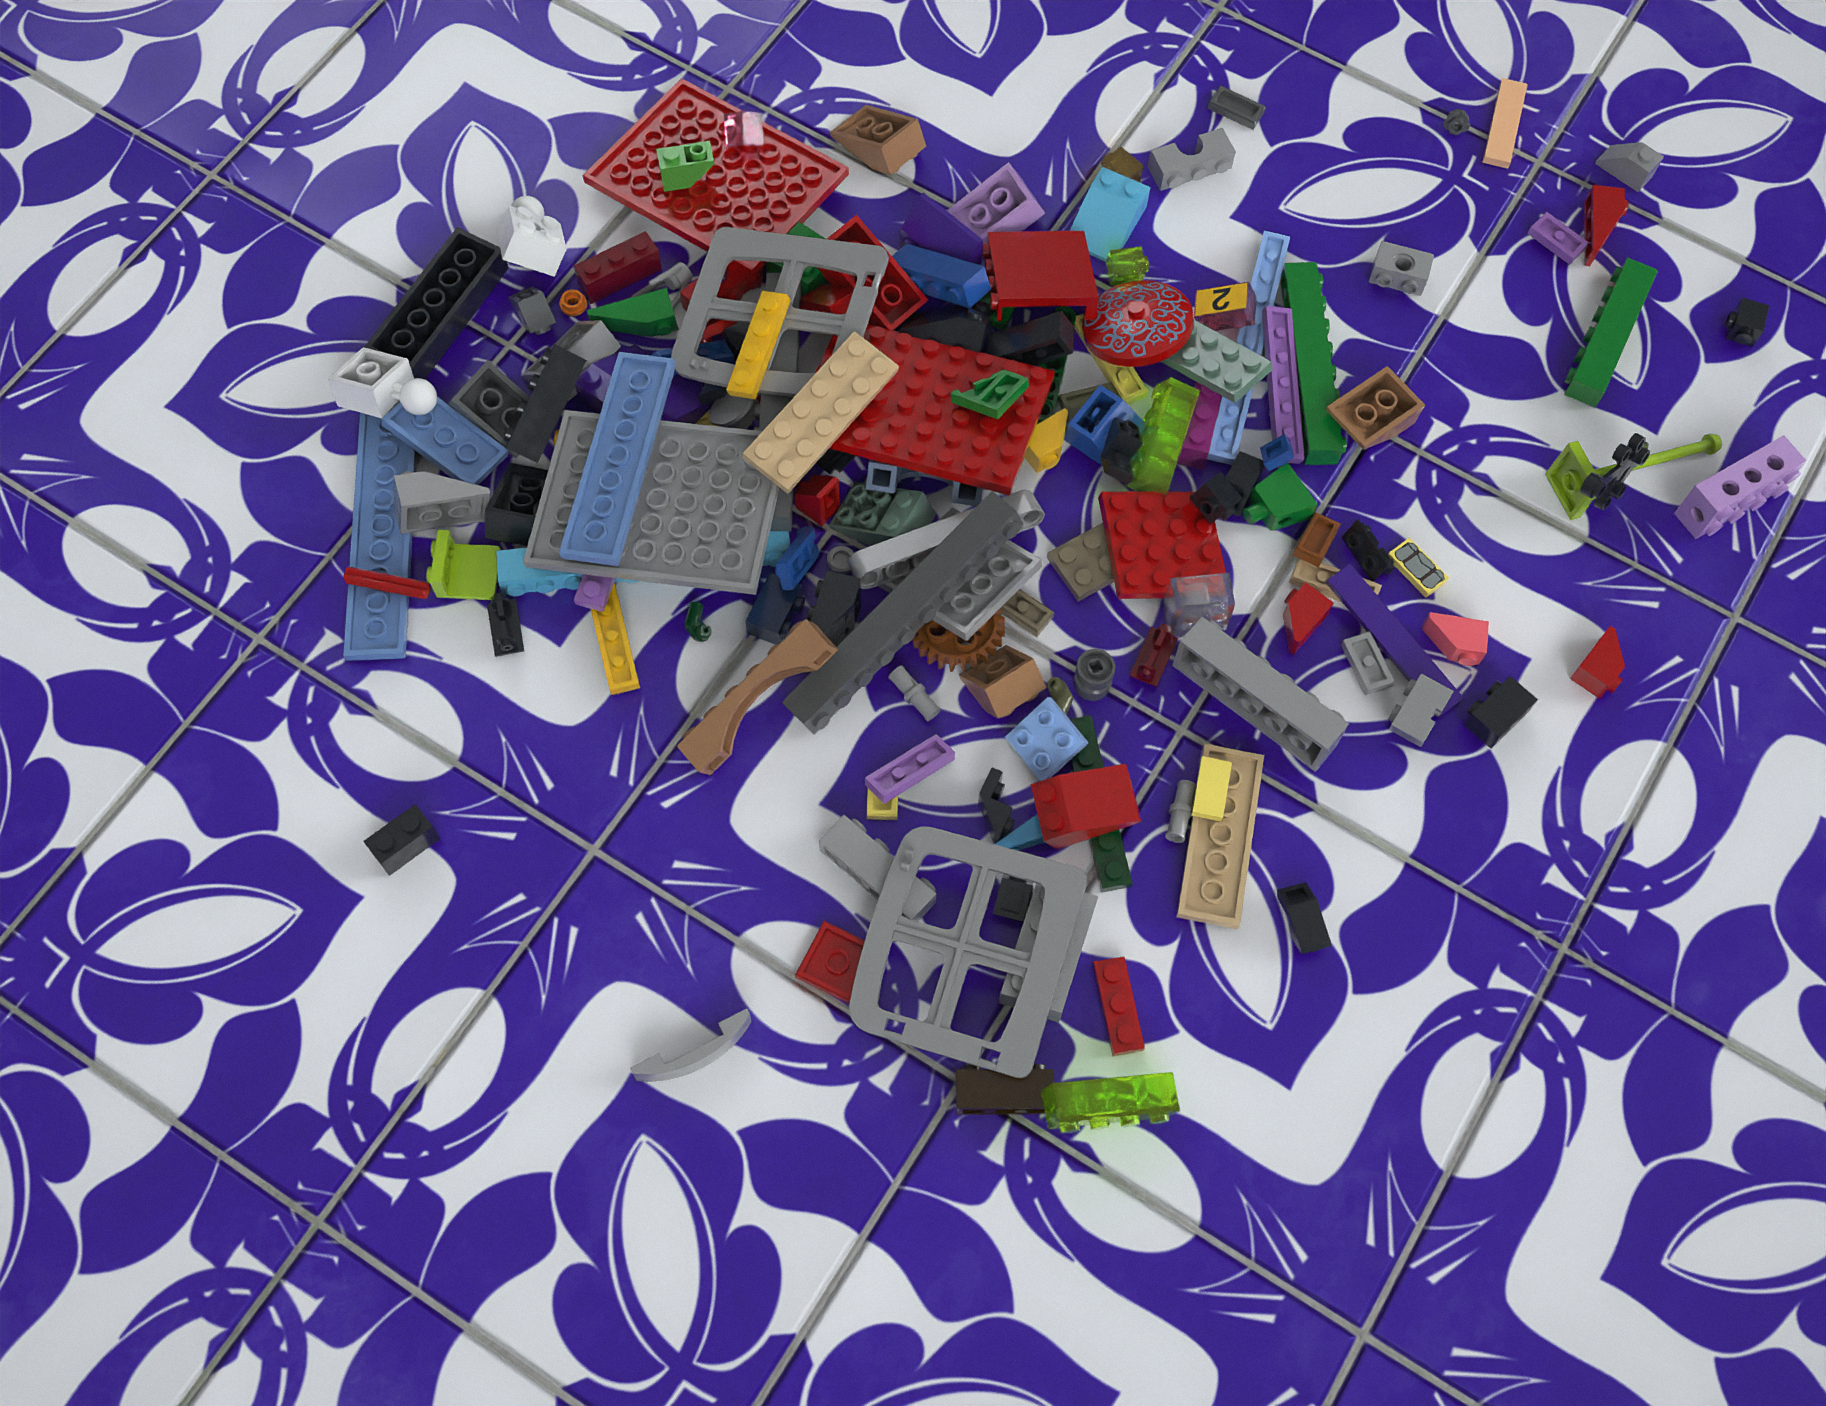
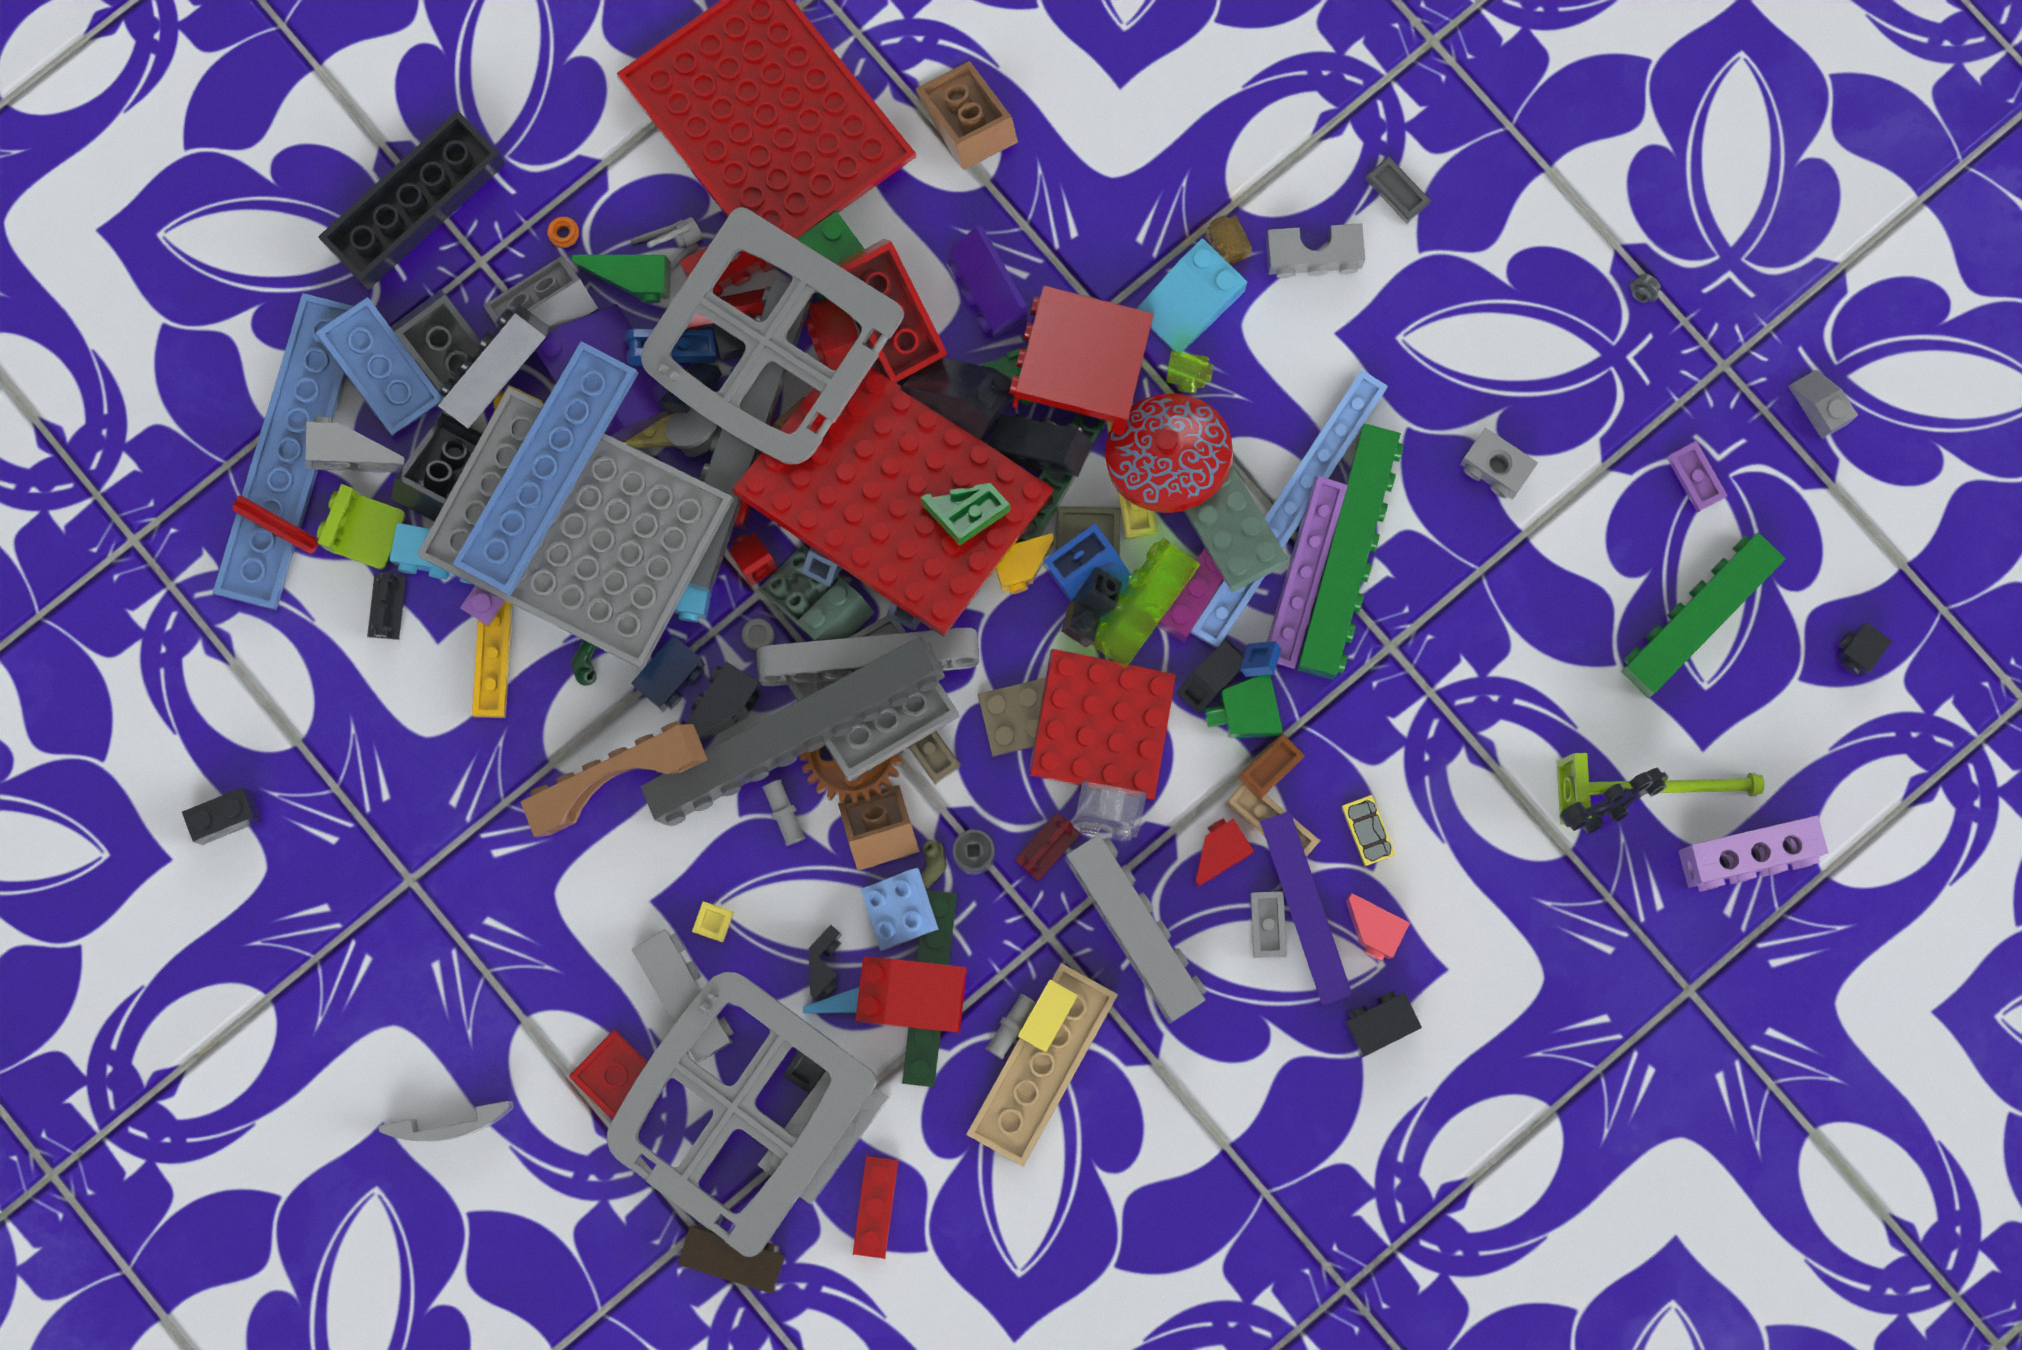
camera: 20 degrees right, 15 degrees up
white brick [328,347,437,418] -> none
white brick [497,196,567,277] -> none
dark grey slope [508,286,556,335] -> none
dark red brick [574,231,662,304] -> none
bright green slope [656,141,714,192] -> none
clear pink panel [724,111,763,147] -> none
yellow plate [726,291,791,400] -> none
tan plate [742,331,899,494] -> none
blue plate [775,526,820,590] -> none
medium lavender plate [865,734,955,804] -> none
blue brick [892,244,991,308] -> none
lavender slope [947,162,1045,243] -> none
clear neon green brick [1041,1072,1180,1133] -> none
black brick [1189,472,1243,524] -> none
brick [1194,282,1256,331] -> none
black slope [1277,882,1331,954] -> none
medium nougat slope [1325,366,1425,450] -> none
black hinge [1342,520,1395,582] -> none
light grey brick [1388,674,1454,747] -> none
light nougat tile [1482,78,1528,169] -> none
red slope [1570,625,1625,699] -> none
red slope [1584,185,1628,267] -> none

